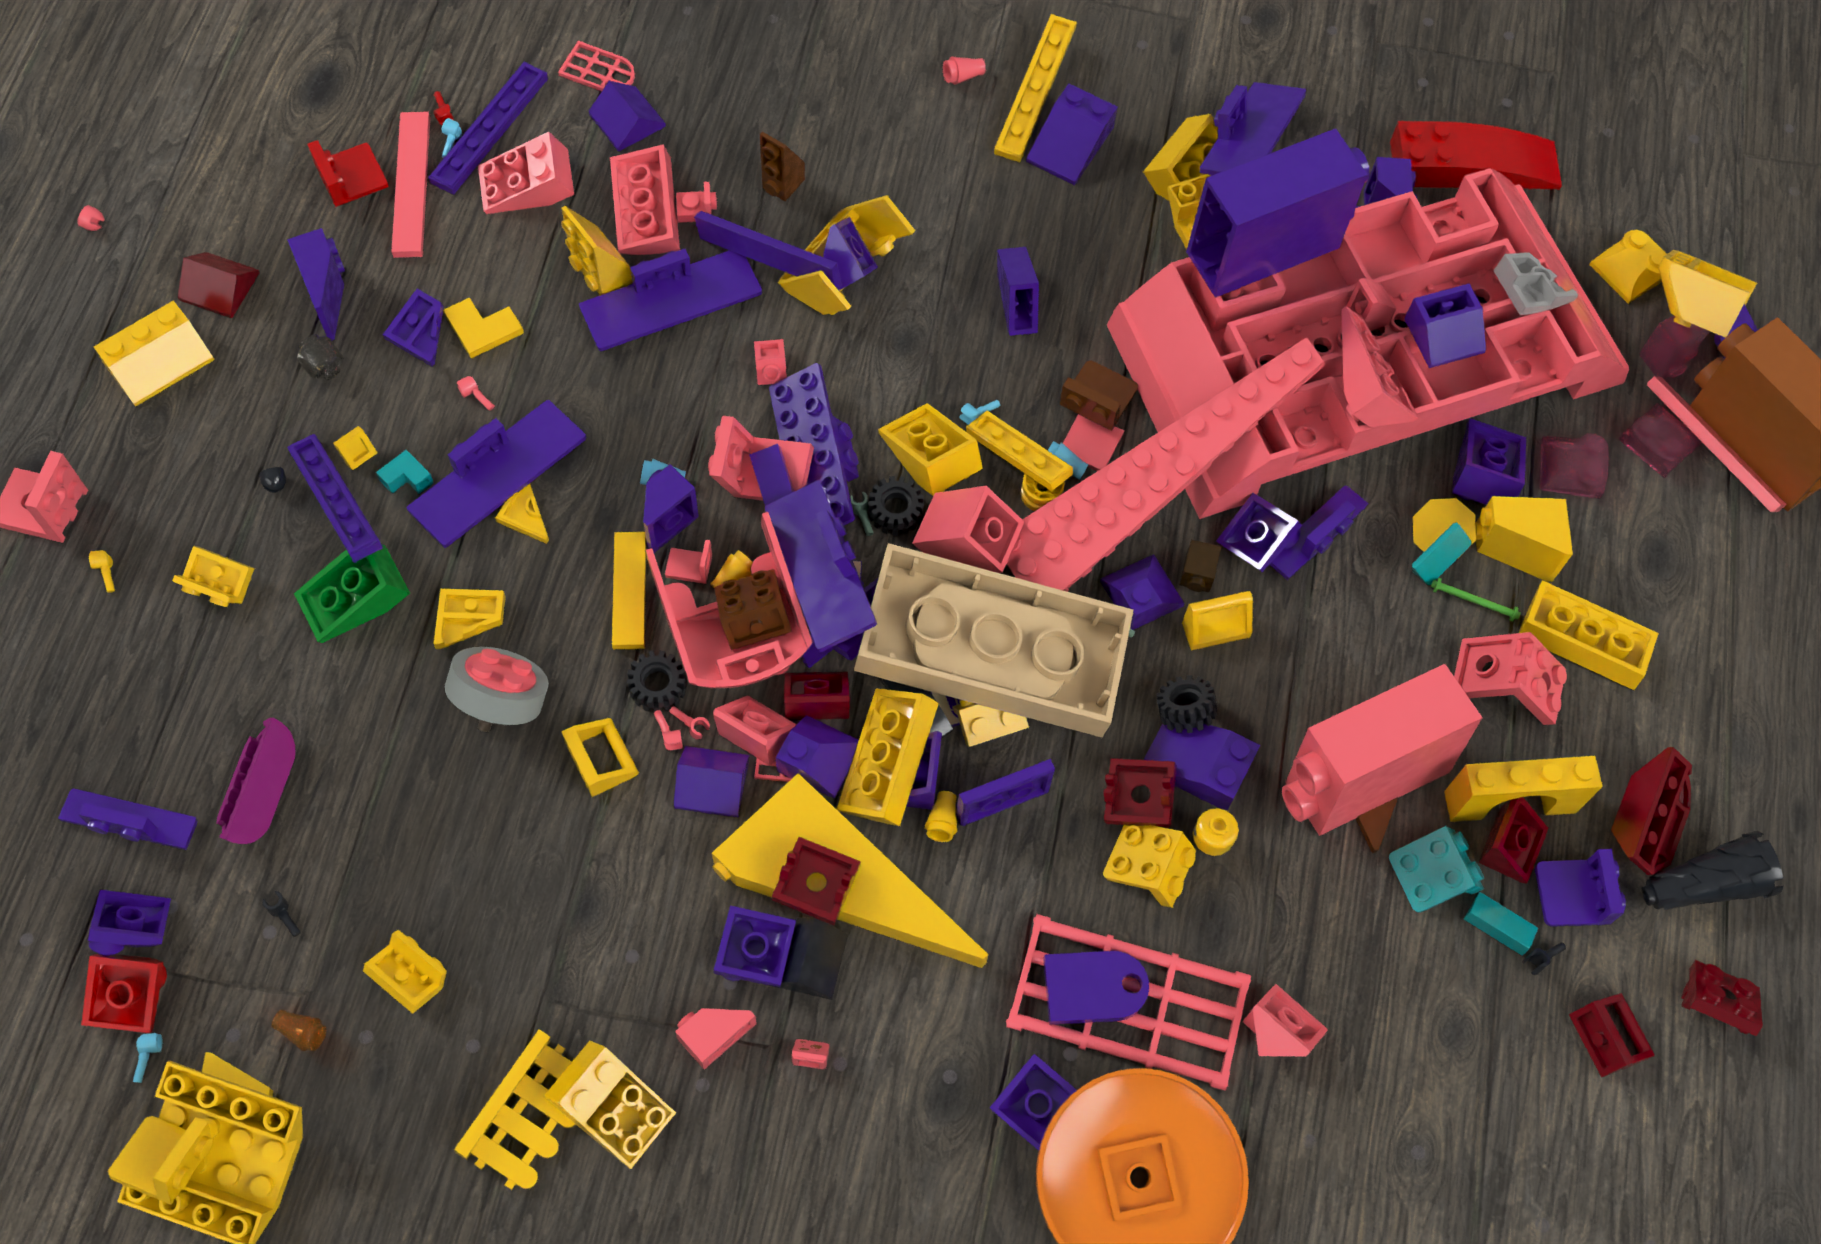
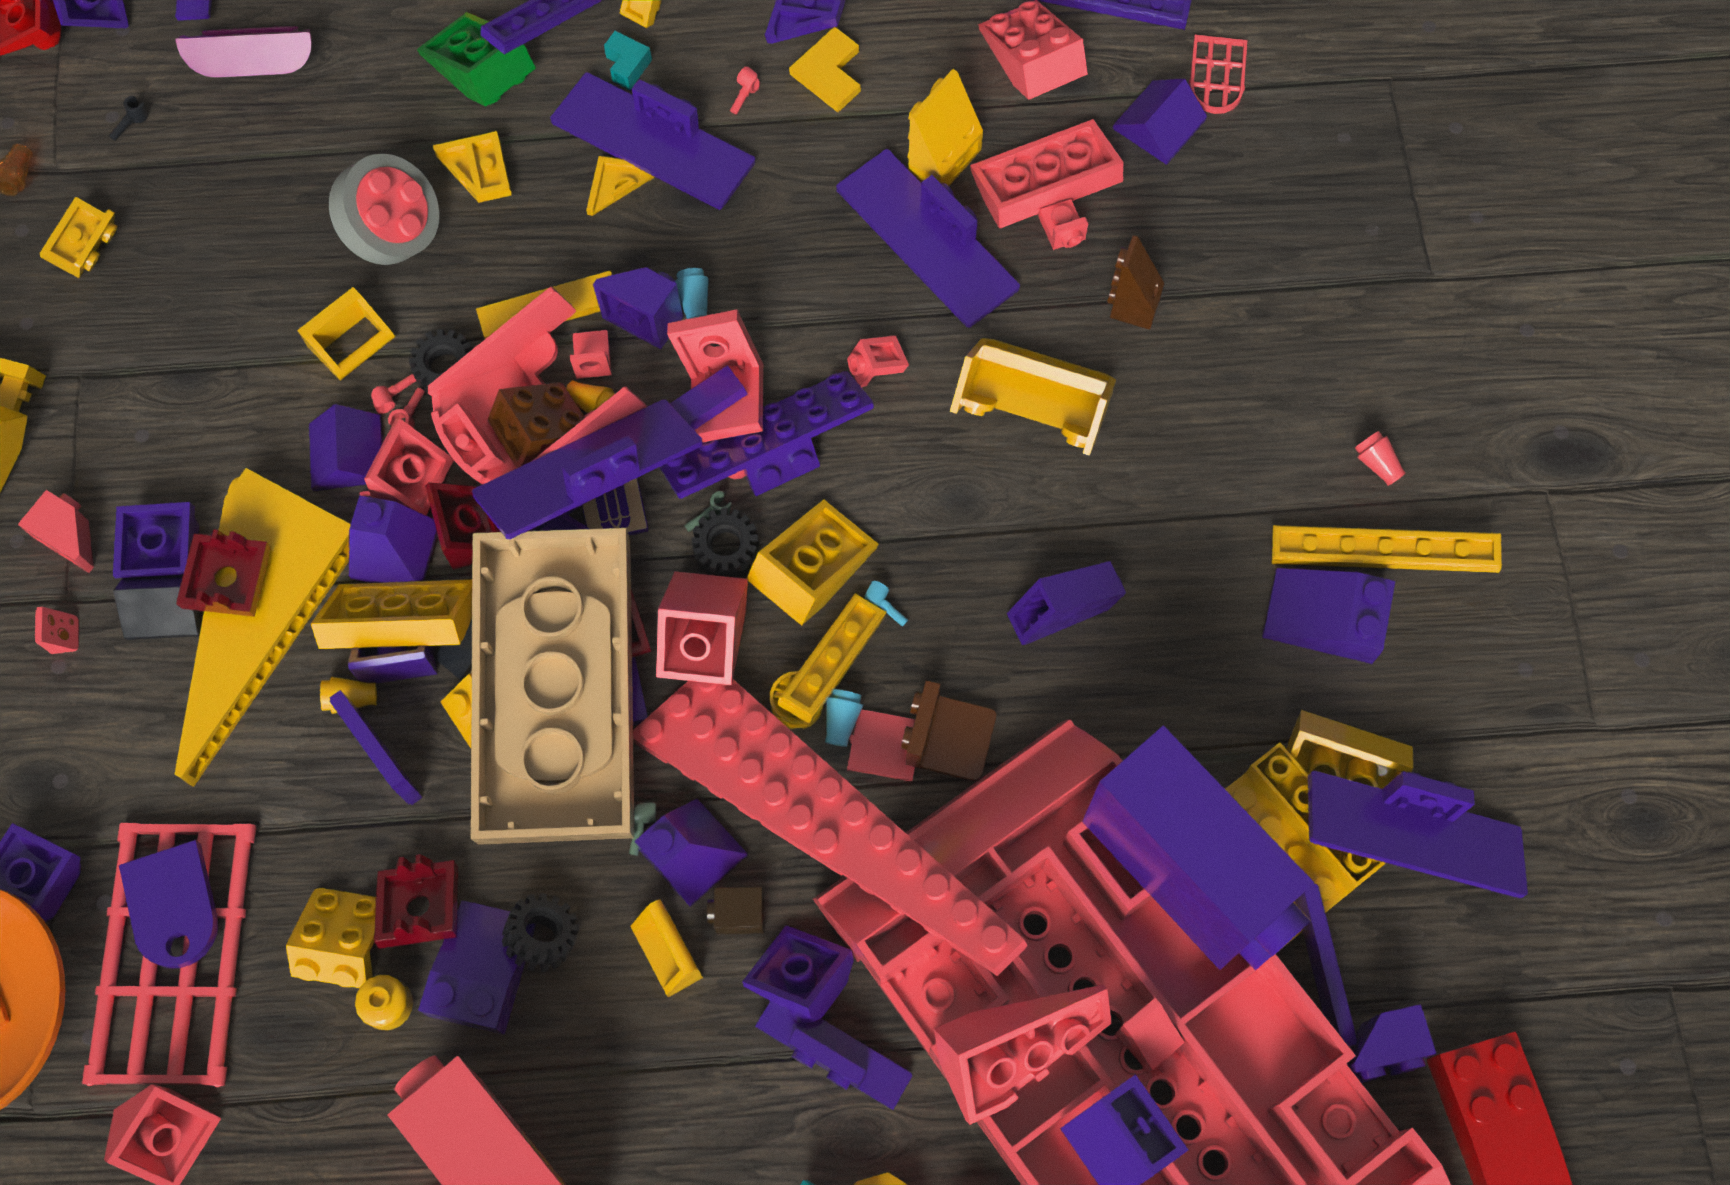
camera: 80 degrees right, 5 degrees up
dark purple tile [694,211,842,289] -> none
dark purple slope [823,217,878,290] -> none

